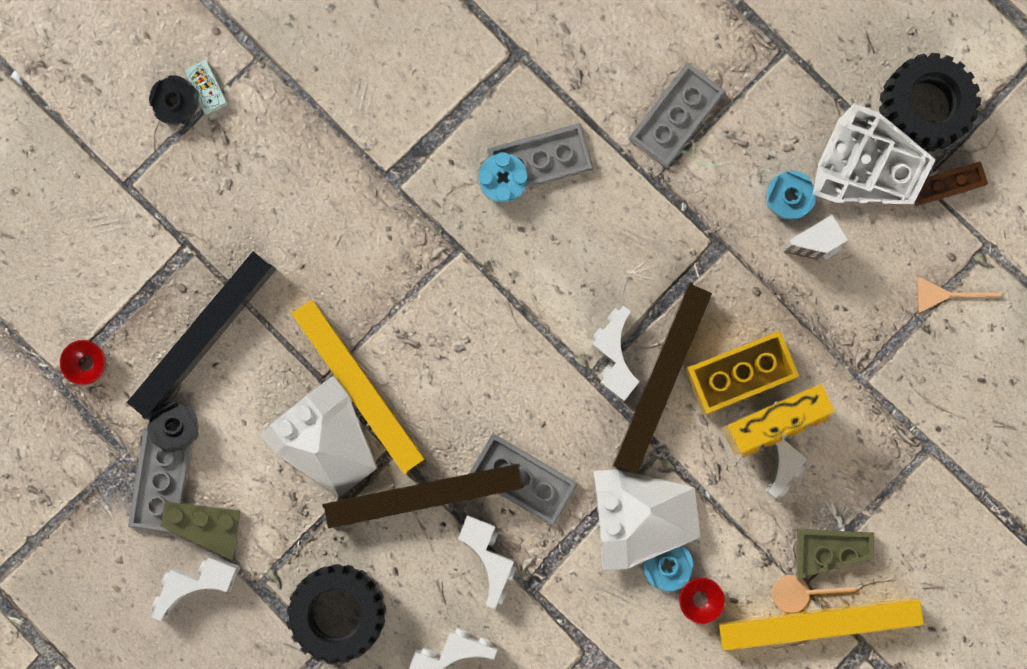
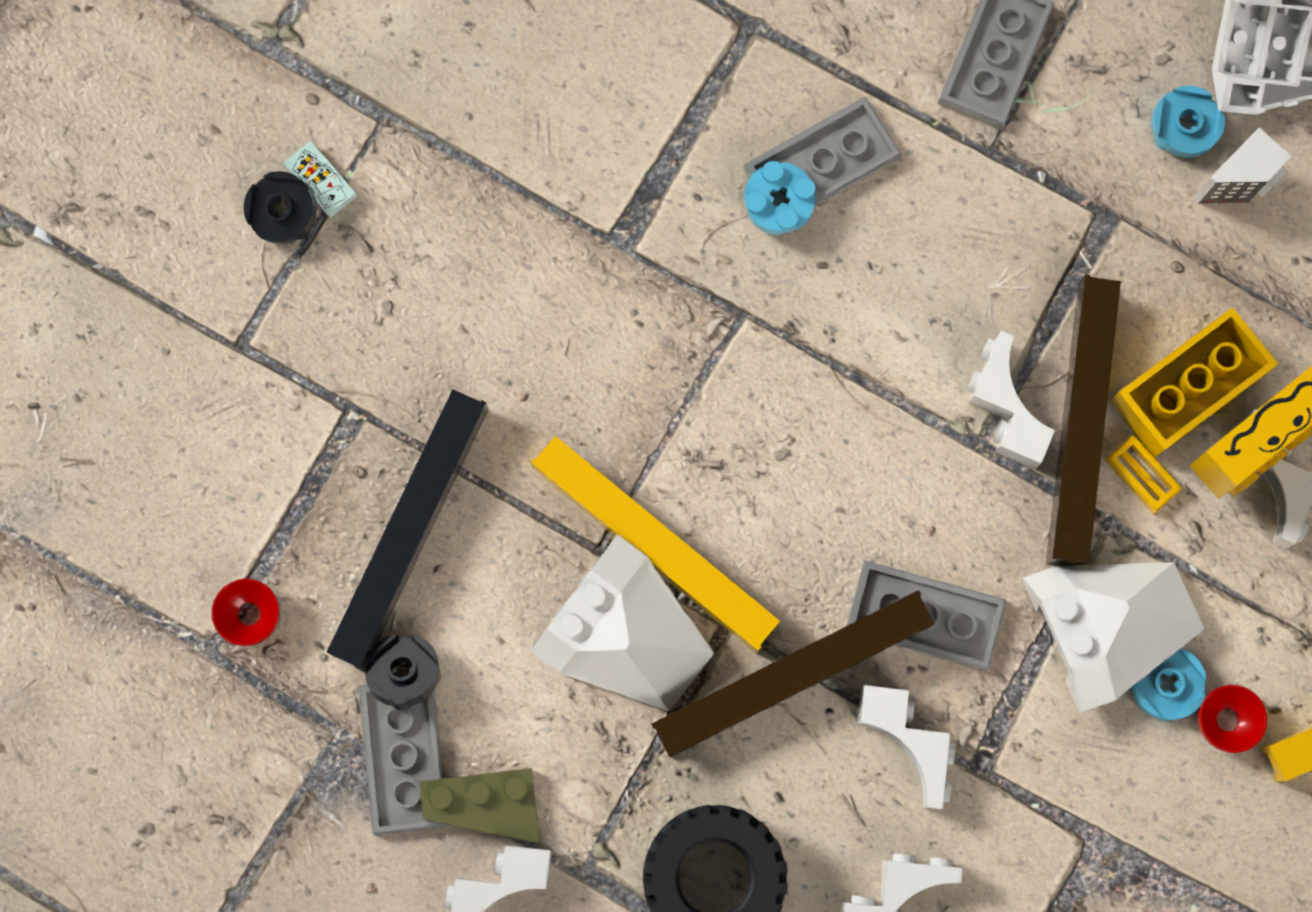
camera: 20 degrees left, 5 degrees down
none -> yellow tile [1104,435,1182,514]

